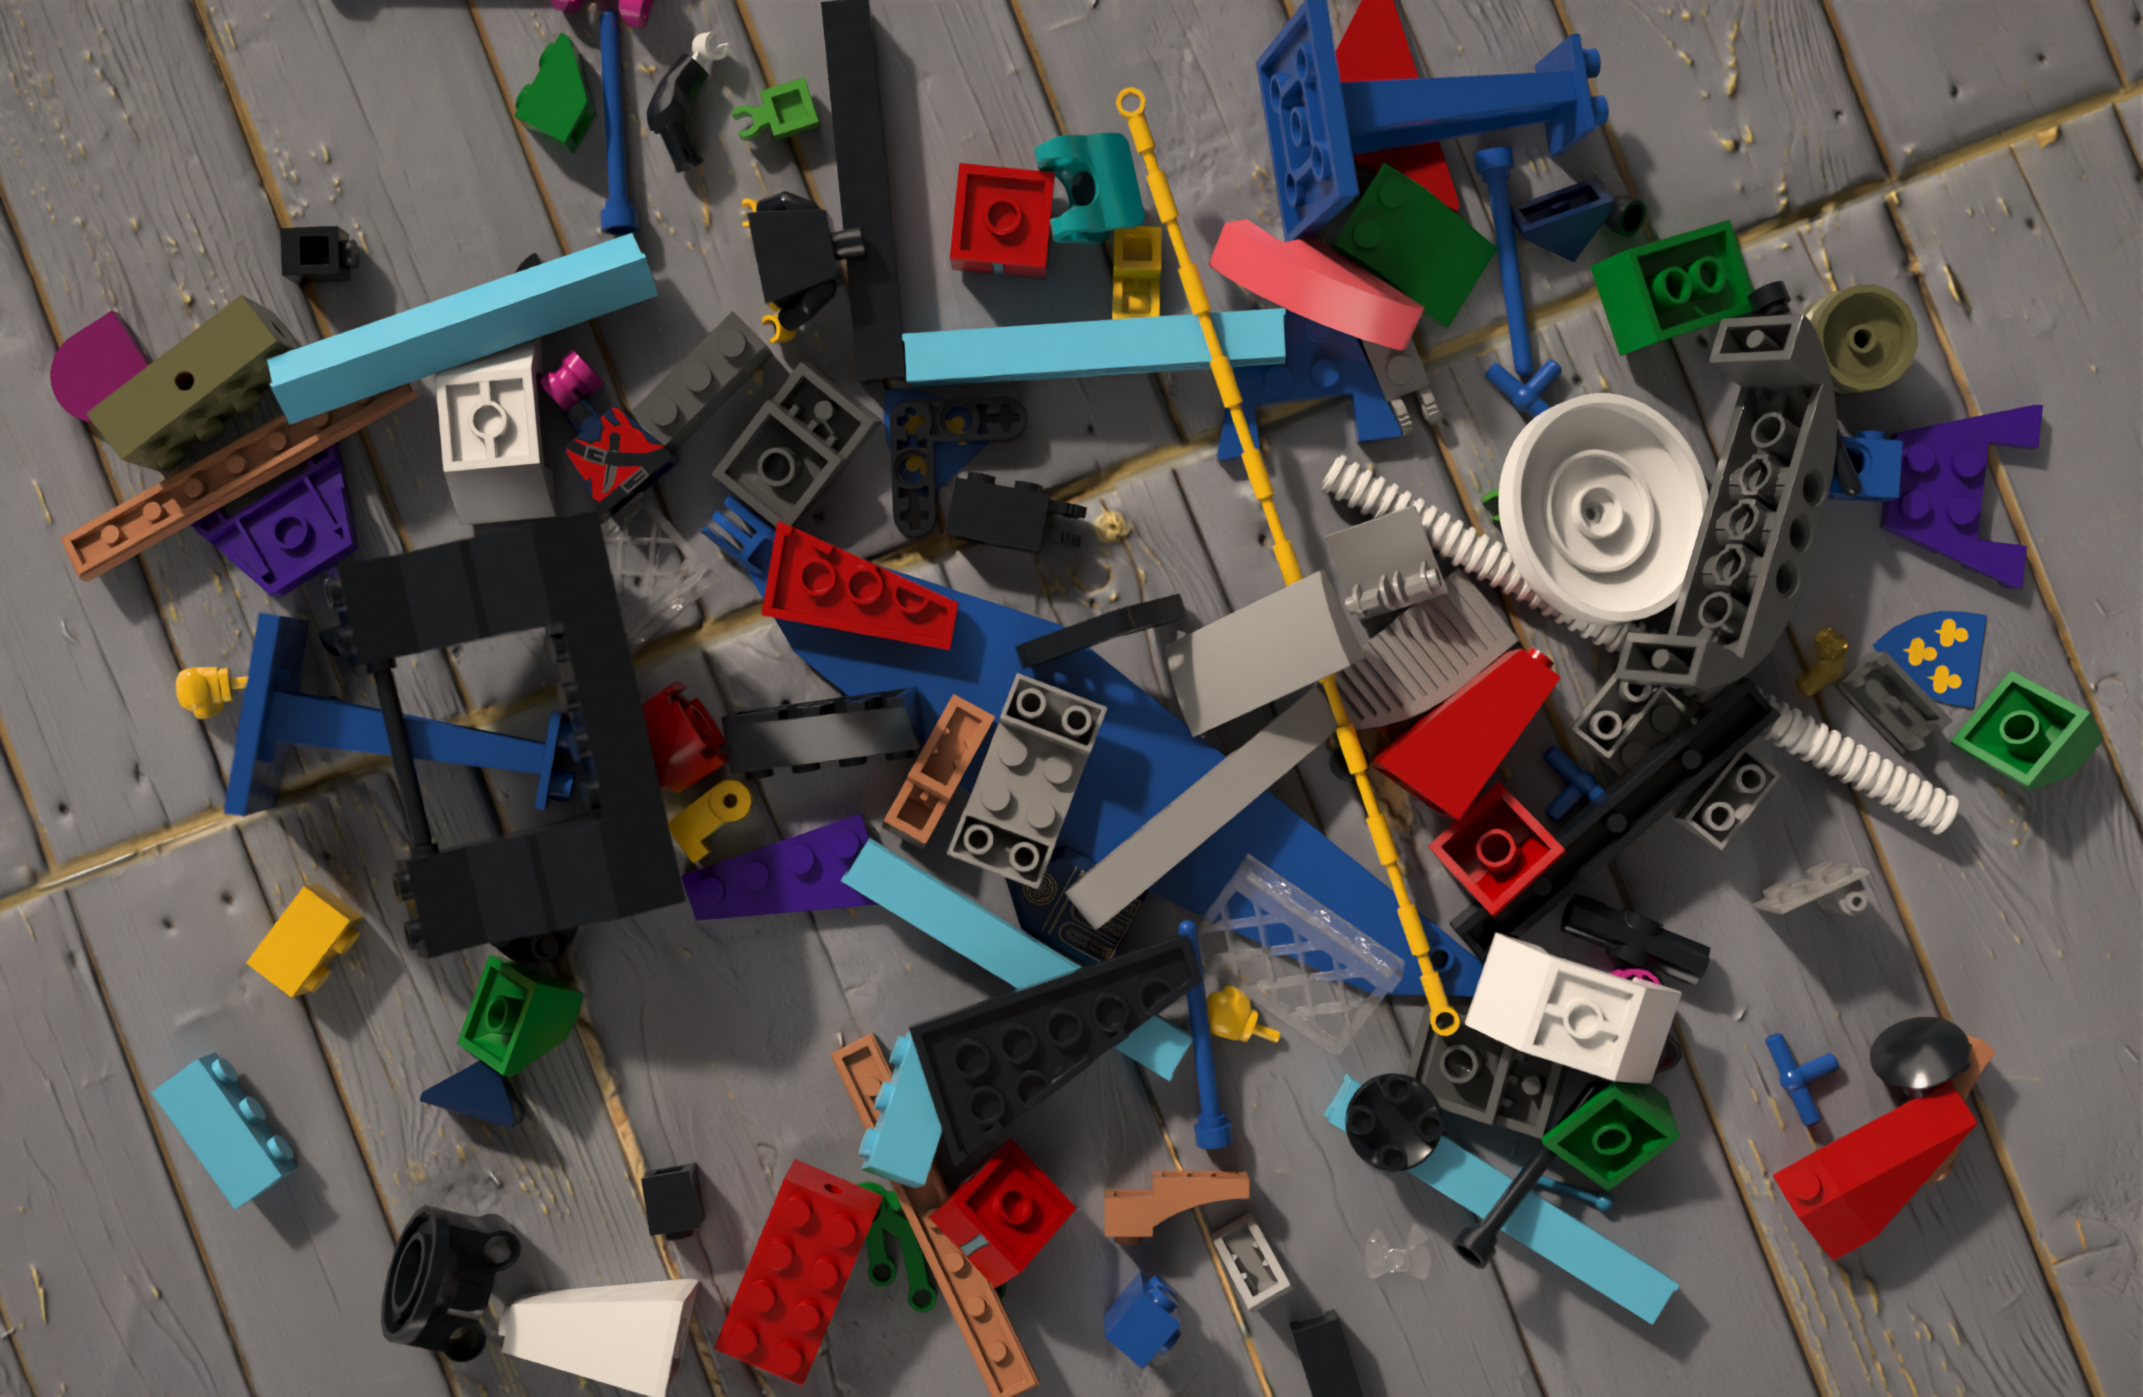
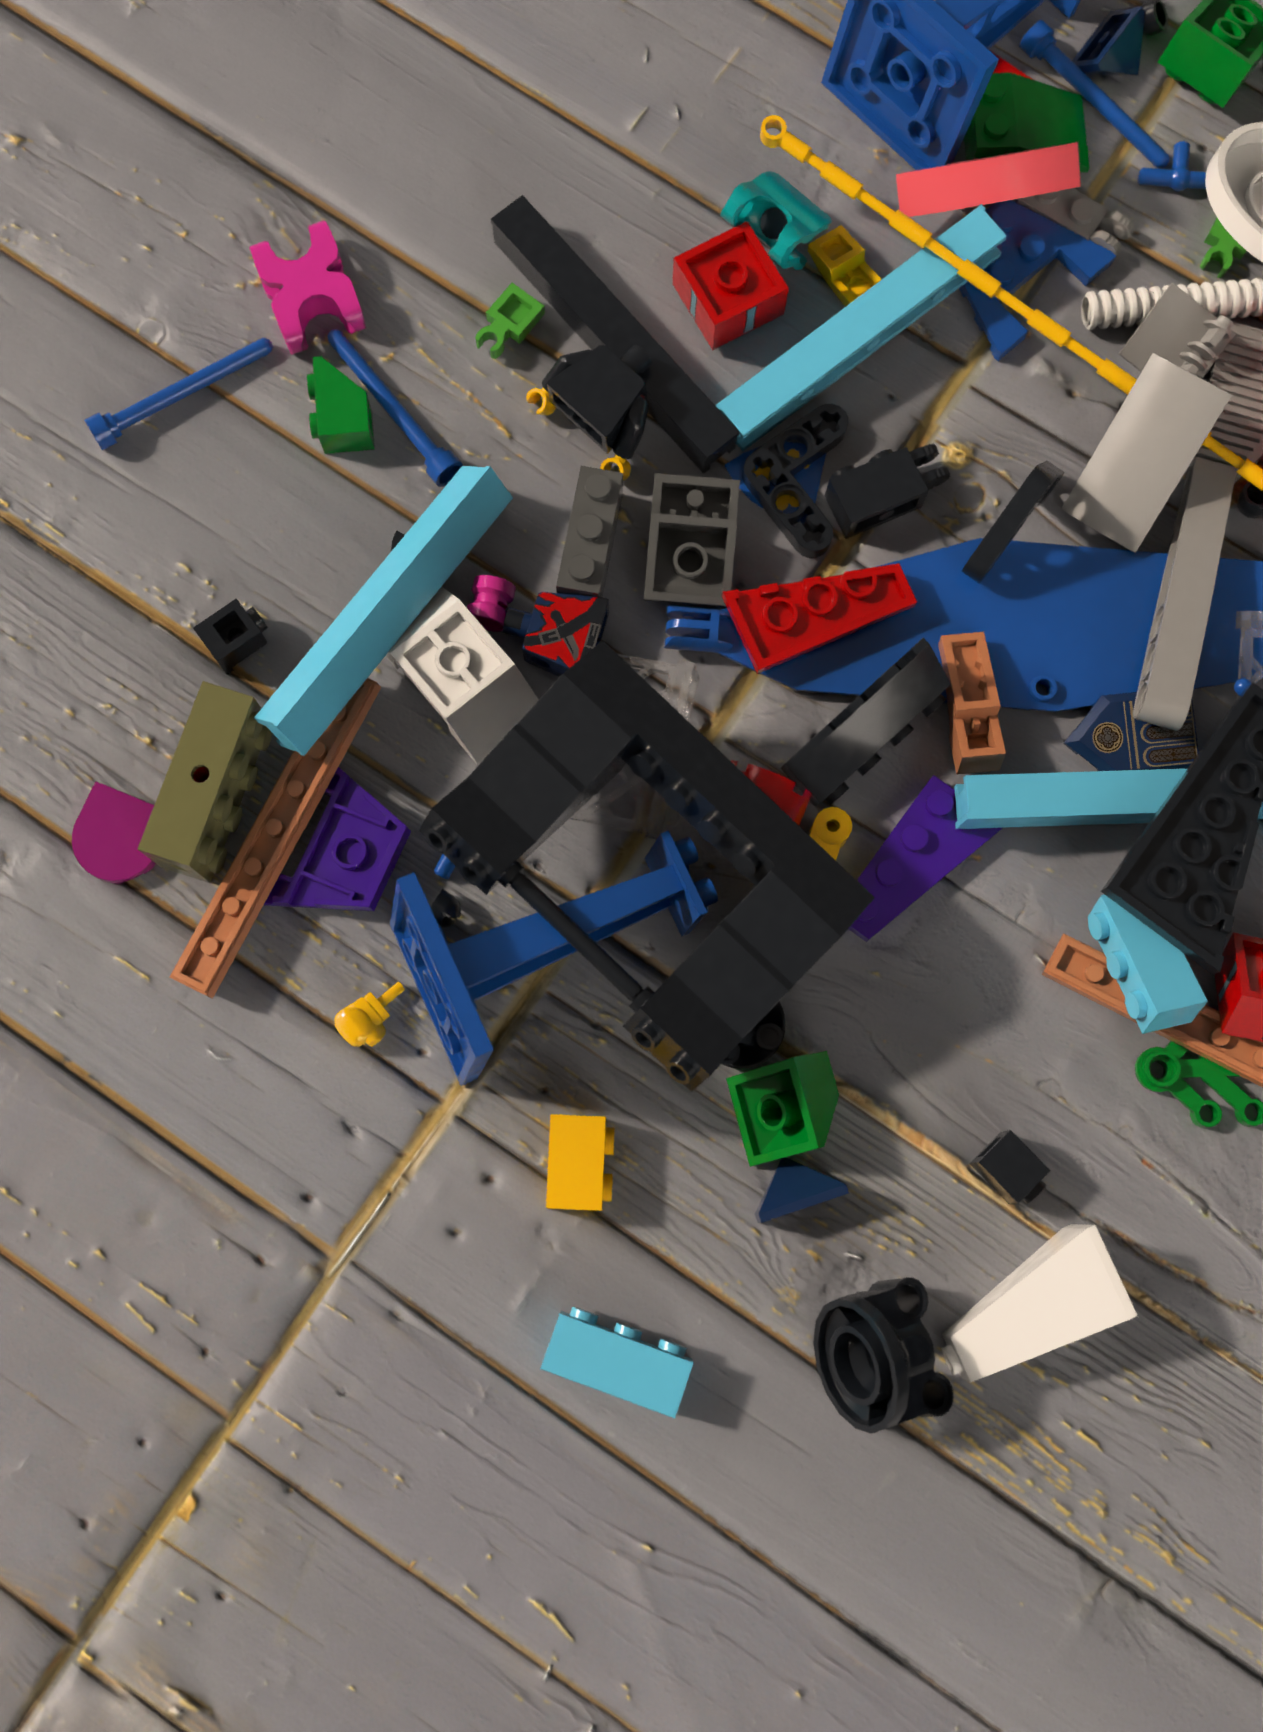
camera: 35 degrees left, 10 degrees down
black arm [647,31,730,173] -> none
red brick [714,1159,883,1387] -> none
light grey slope [947,673,1108,889] -> none

